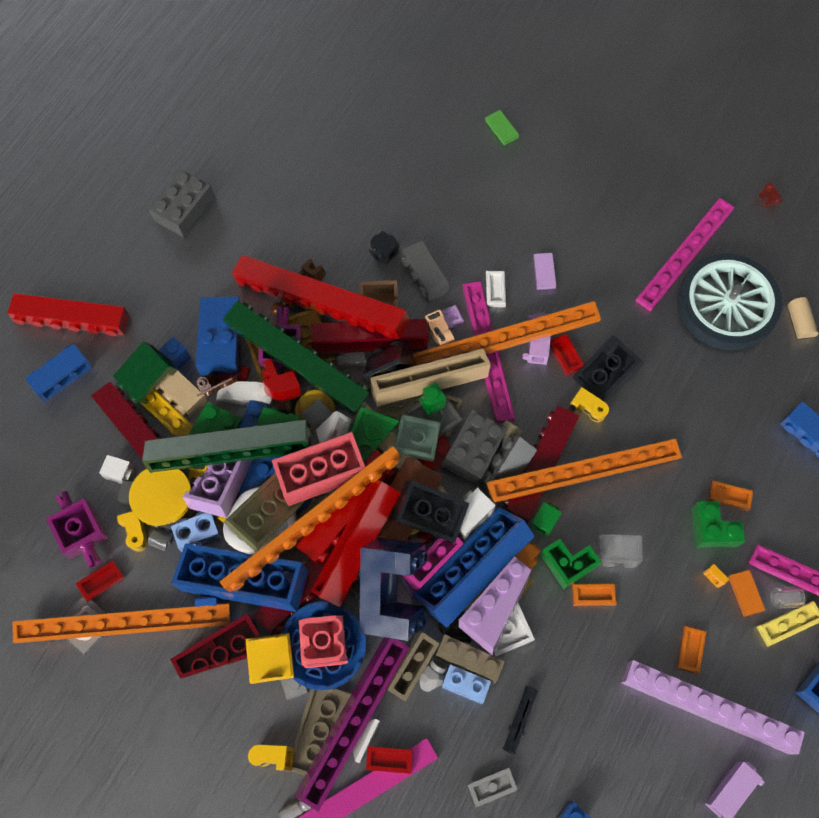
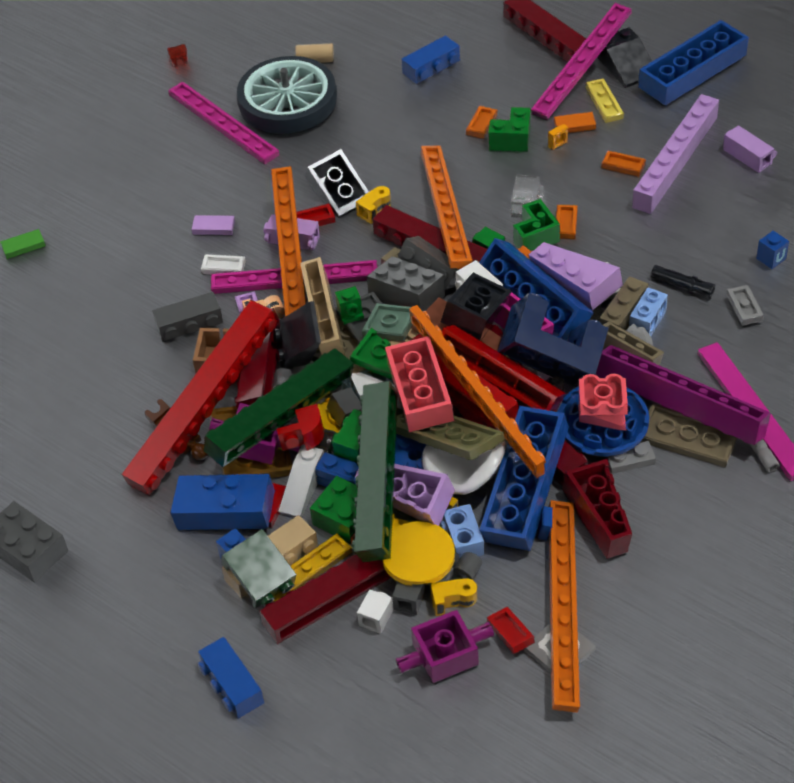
camera: 80 degrees left, 20 degrees down
red brick [7,293,129,336] -> none
reddish brown hinge [197,373,242,397] -> none
yellow piece [246,633,294,684] -> none
yellow leg [248,745,294,772] -> none
red tile [366,746,413,774] -> none
black brick [368,231,399,265] -> none
clear brick [770,586,805,609] -> none

